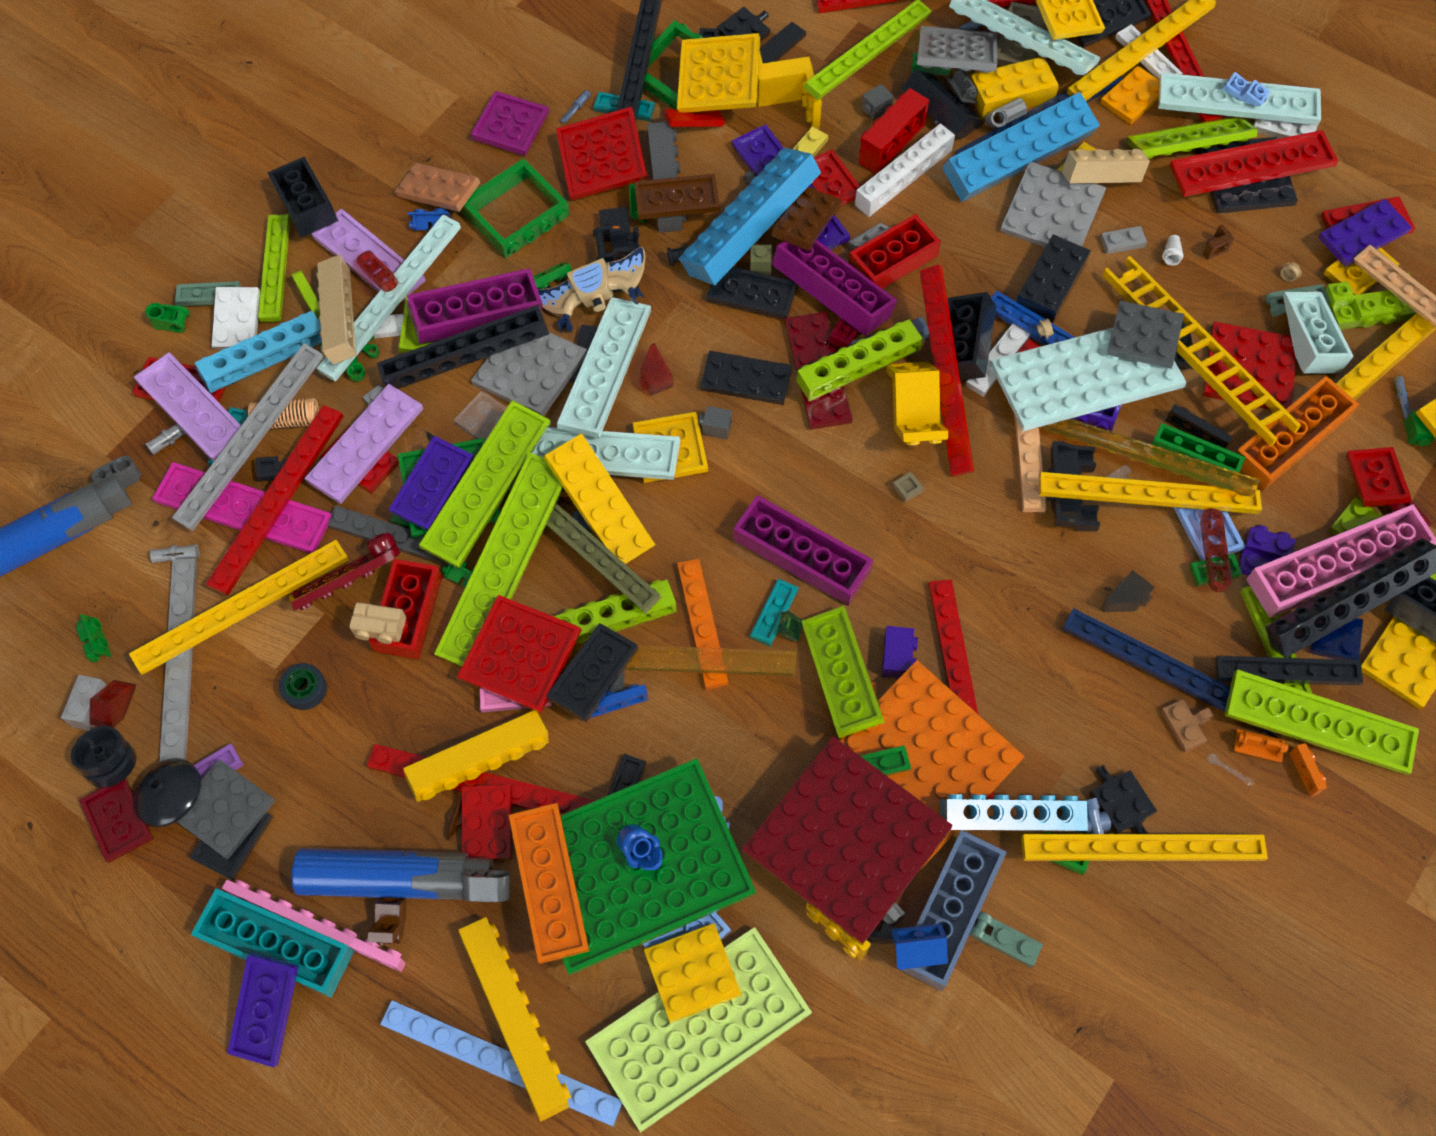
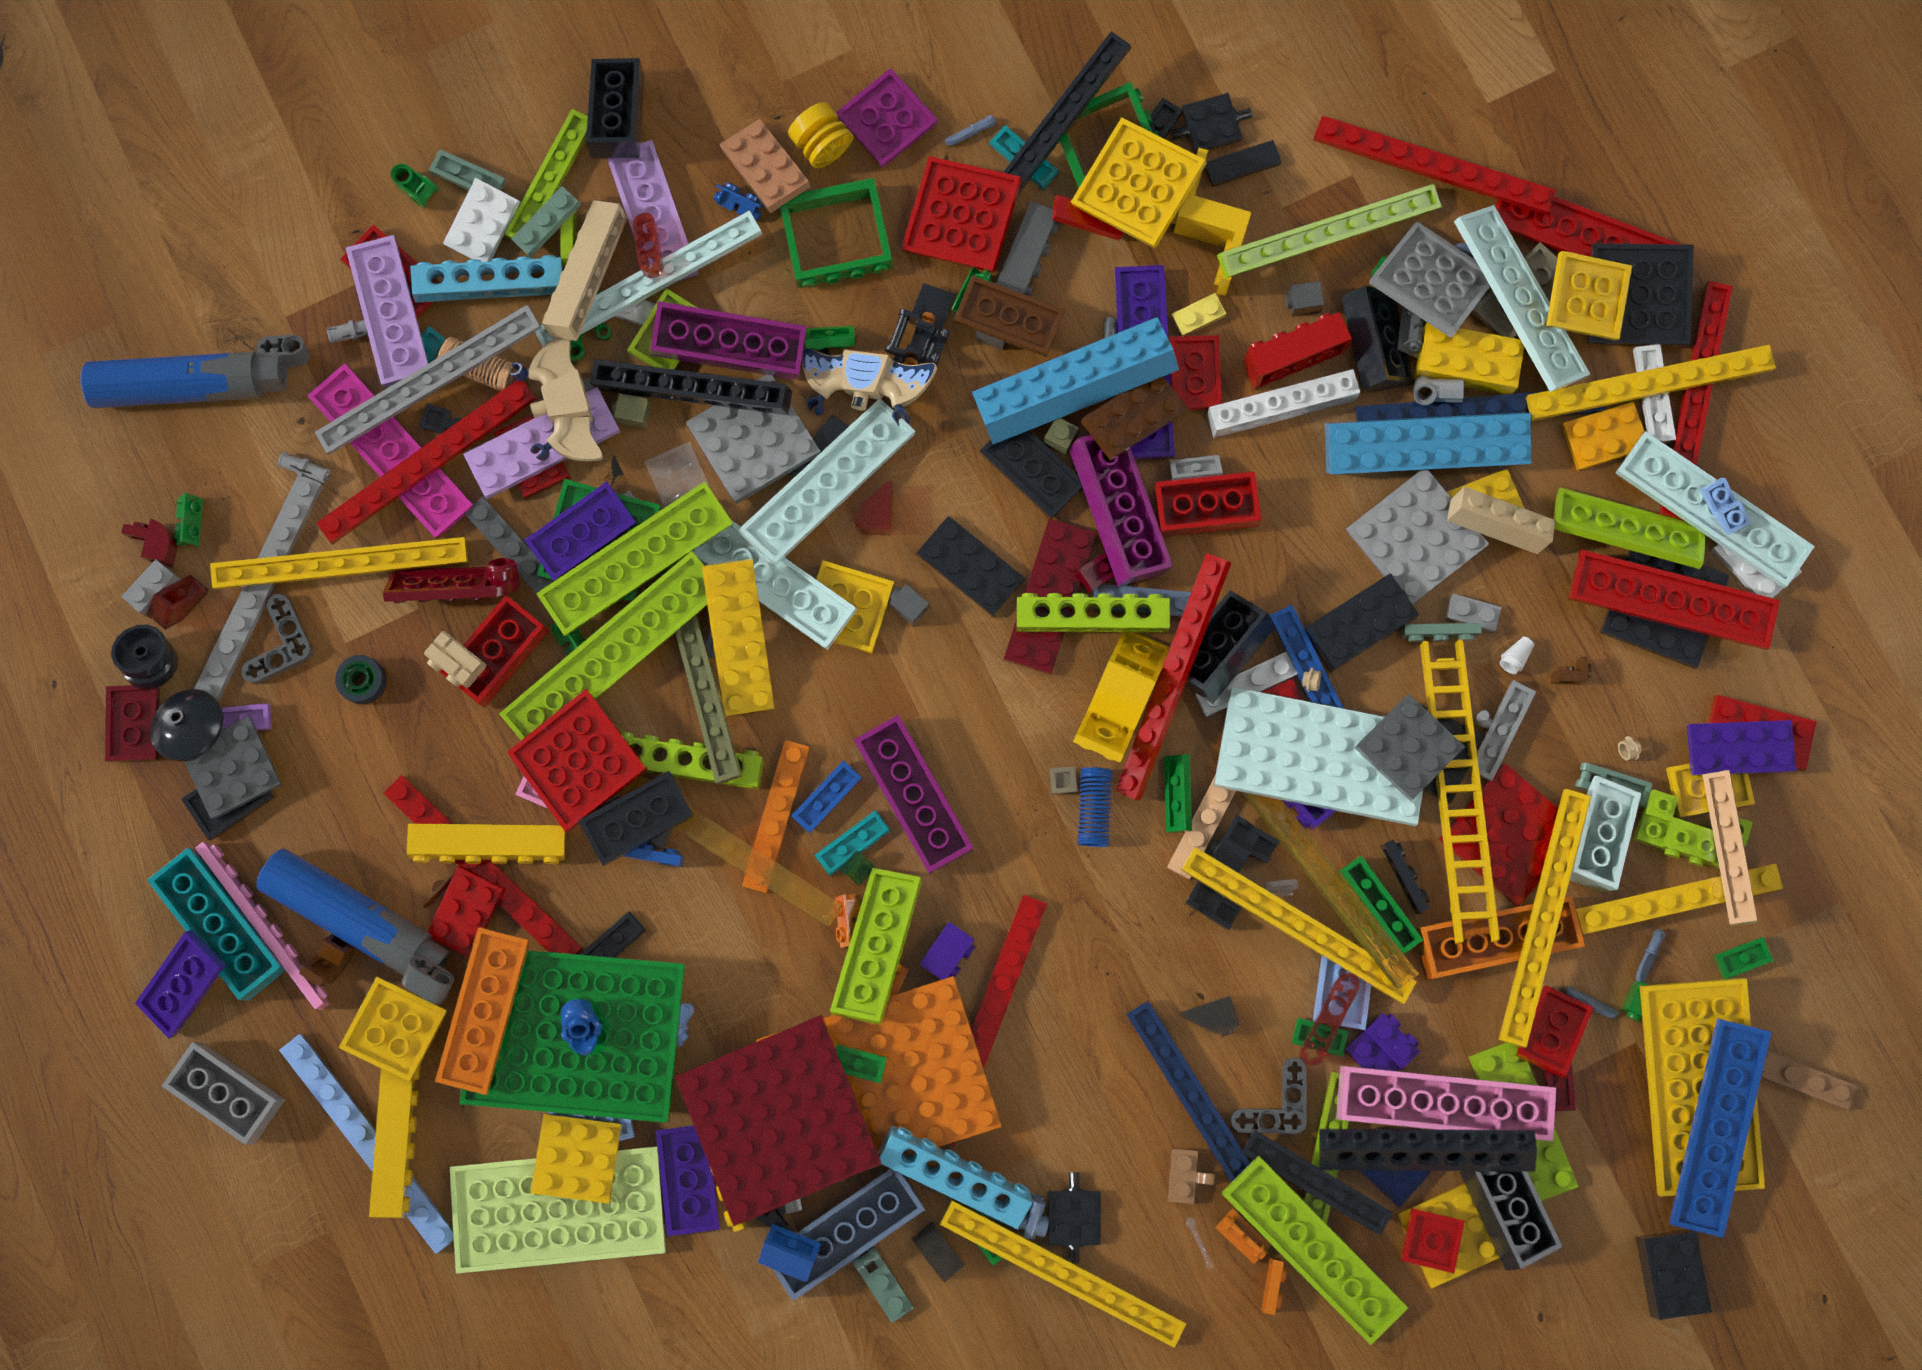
camera: 30 degrees right, 15 degrees up
black bush [667,244,688,266] -> none
none -> dark red brick [121,519,178,566]
none -> light grey brick [162,1042,285,1145]
none -> dark grey beam [241,594,313,684]
none -> yellow plate [339,977,448,1083]
none -> tan torso [510,338,603,461]
none -> sand green plate [512,186,581,258]
none -> olive brick [612,393,652,429]
none -> dark purple plate [656,1125,721,1236]
none -> yellow wheel [788,102,853,169]
none -> blue plate [791,760,862,834]
none -> orange hinge [833,894,860,948]
none -> clear smoke slope [912,1222,965,1283]
none -> blue piece [1077,767,1113,847]
none -> green plate [1164,754,1192,833]
none -> dark grey beam [1230,1057,1307,1134]
none -> sand green plate [1401,623,1482,643]
none -> red plate [1401,1208,1465,1274]
none -> light grey plate [1468,680,1536,781]
none -> yellow plate [1499,789,1591,1047]
none -> sand blue piece [1563,986,1619,1018]

